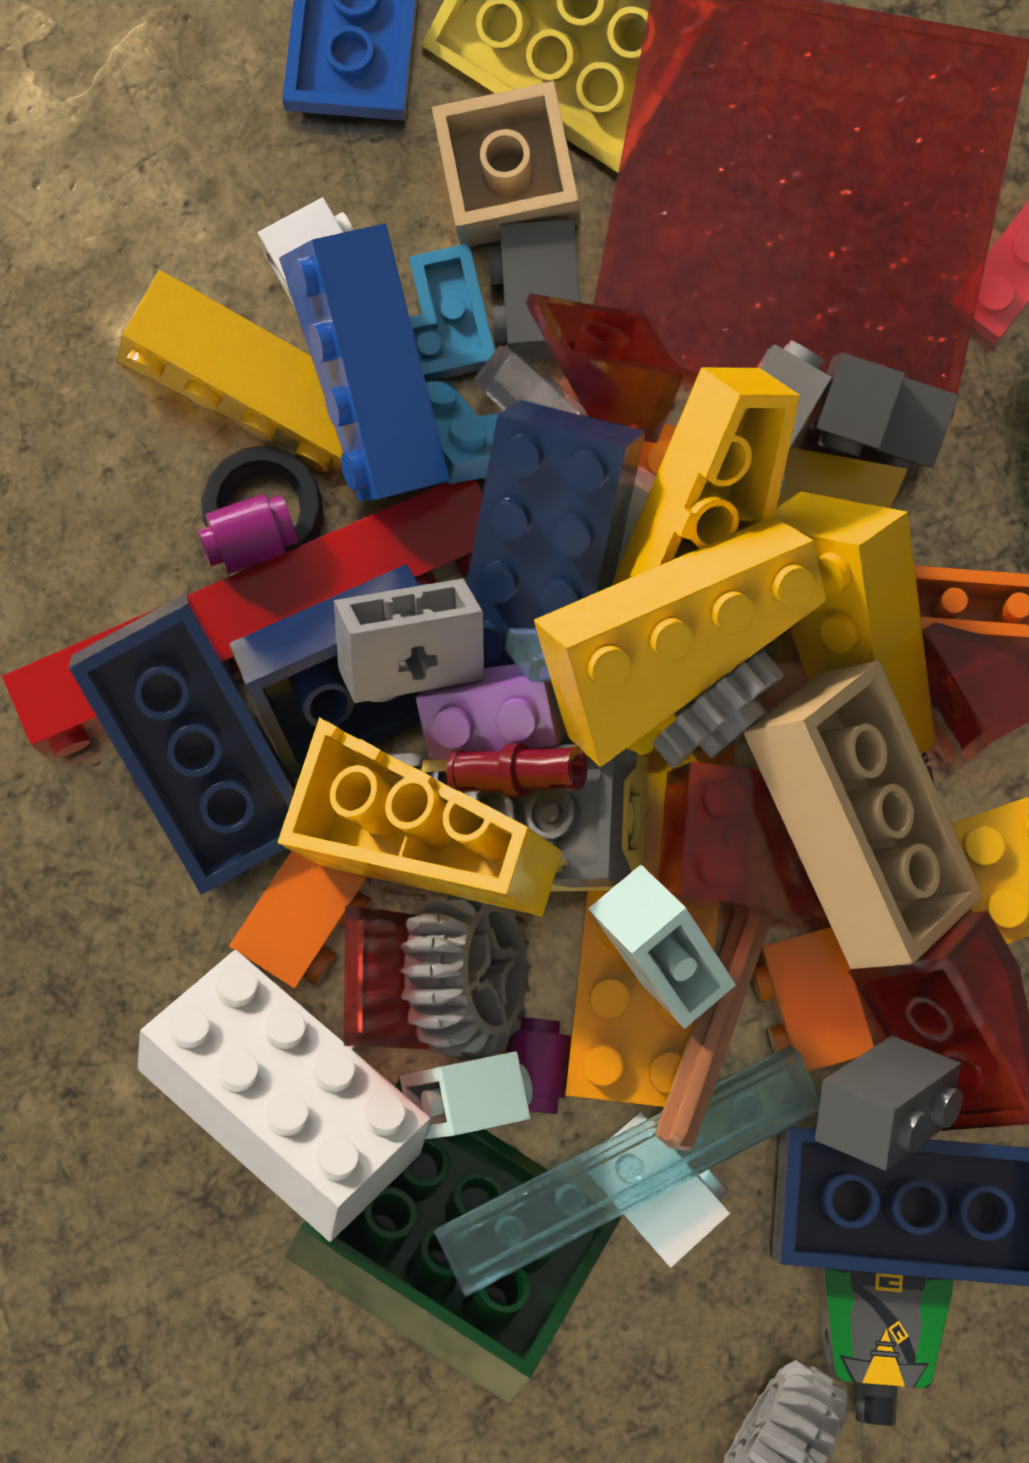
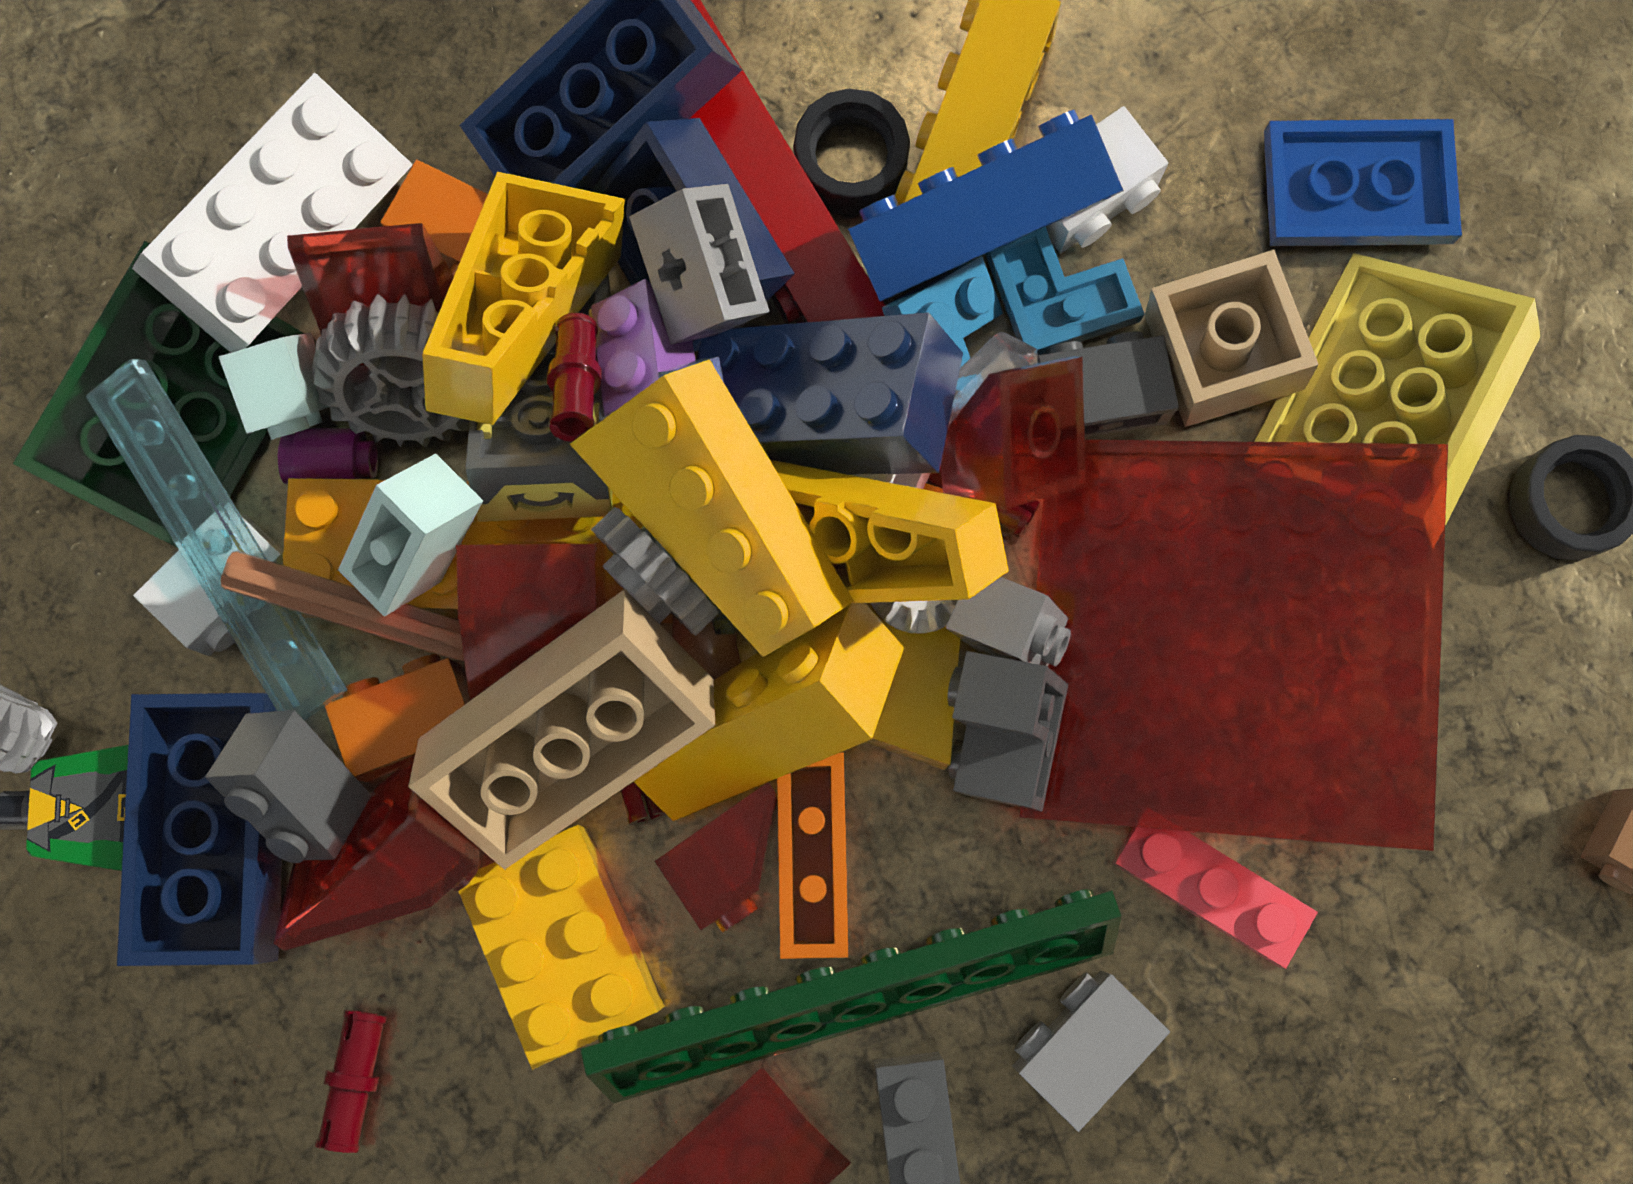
camera: 85 degrees right, 0 degrees up
magenta brick [197,494,298,575] -> none

